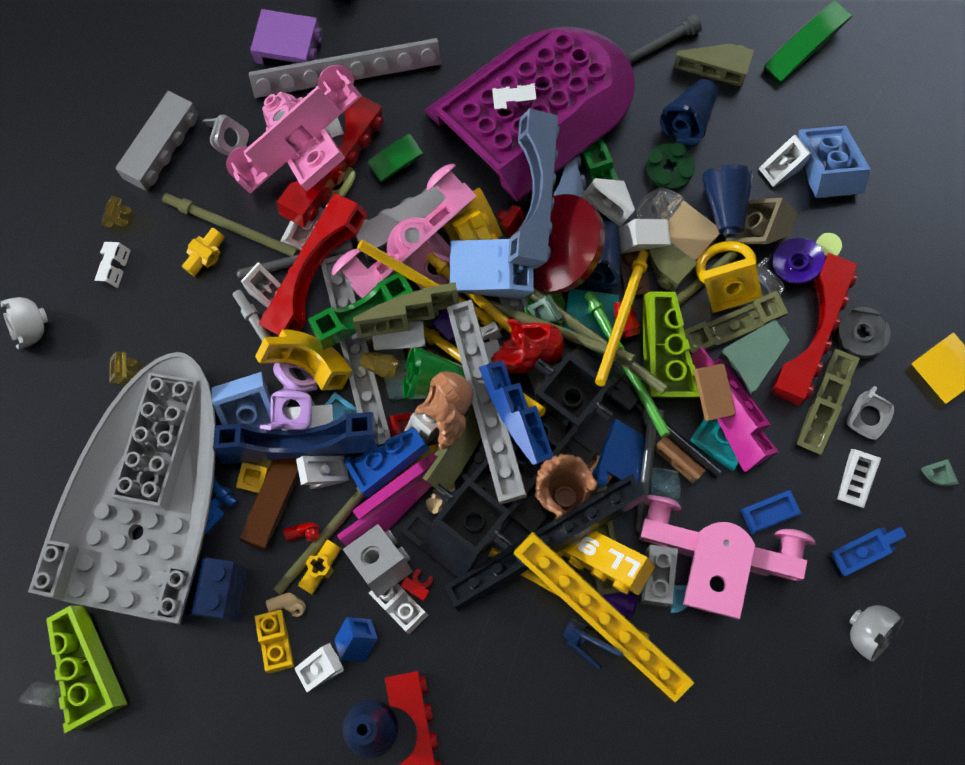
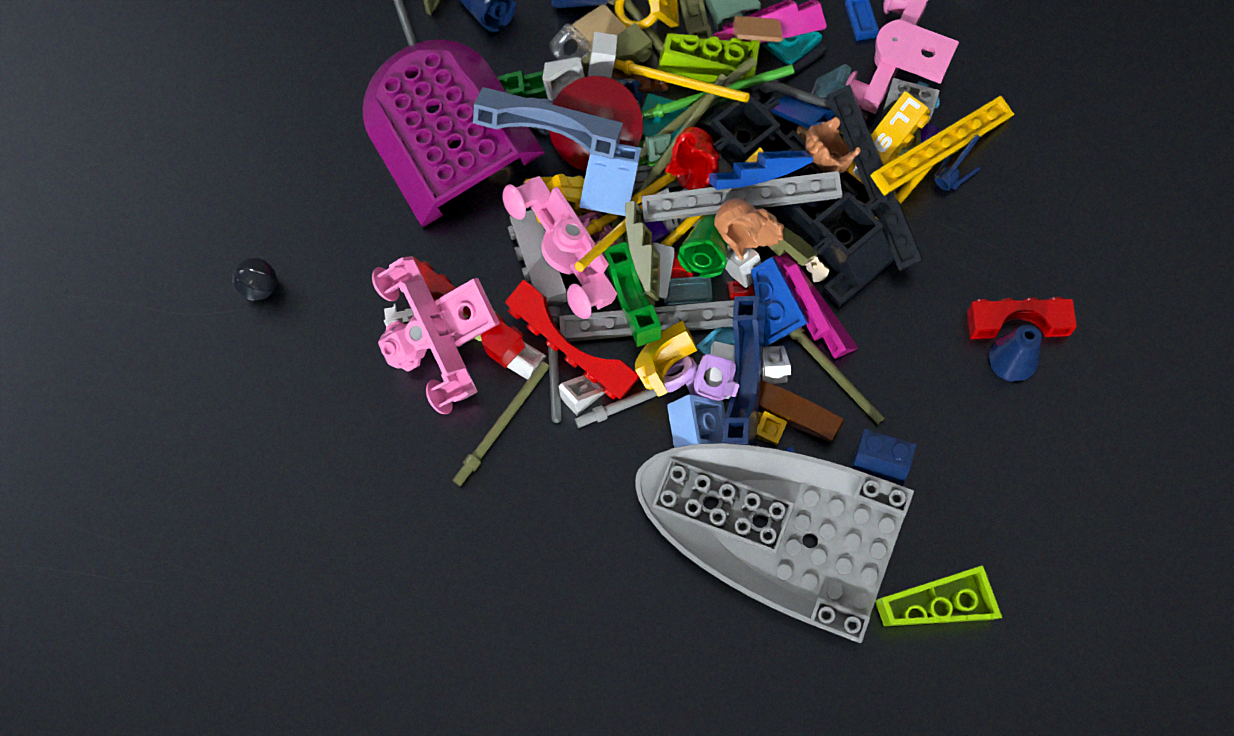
camera: 80 degrees left, 5 degrees down
white cylinder [1,297,48,350] -> none
clear slope [19,682,60,707] -> none
white piece [95,242,131,288] -> none
clear yellow tile [101,196,131,228] -> none
clear yellow tile [109,351,137,384] -> none
light grey brick [115,91,199,191] -> none
yellow axle [181,228,225,277] -> none
light grey piece [202,115,249,156] -> none
light grey plate [249,38,441,98] -> none
medium lavender panel [250,9,322,64] -> none
yellow slope [255,610,294,674] -> none
tan arm [266,592,306,617] -> none
red arm [283,522,320,542] -> none
white slope [294,643,344,692] -> none
yellow axle [298,540,341,595] -> none
blue panel [335,617,378,662] -> none
light grey brick [343,524,413,598] -> none
clear yellow cone [359,351,399,379] -> none
green slope [368,134,424,182] -> none
white slope [369,583,428,634] -> none
red tile [401,569,434,602] -> none
white piece [492,83,536,110] -> none
red tile [495,205,526,238] -> none
red cone [613,301,641,339] -> none
dark green plate [645,143,695,192] -> none
medium nougat slope [655,437,706,484] -> none

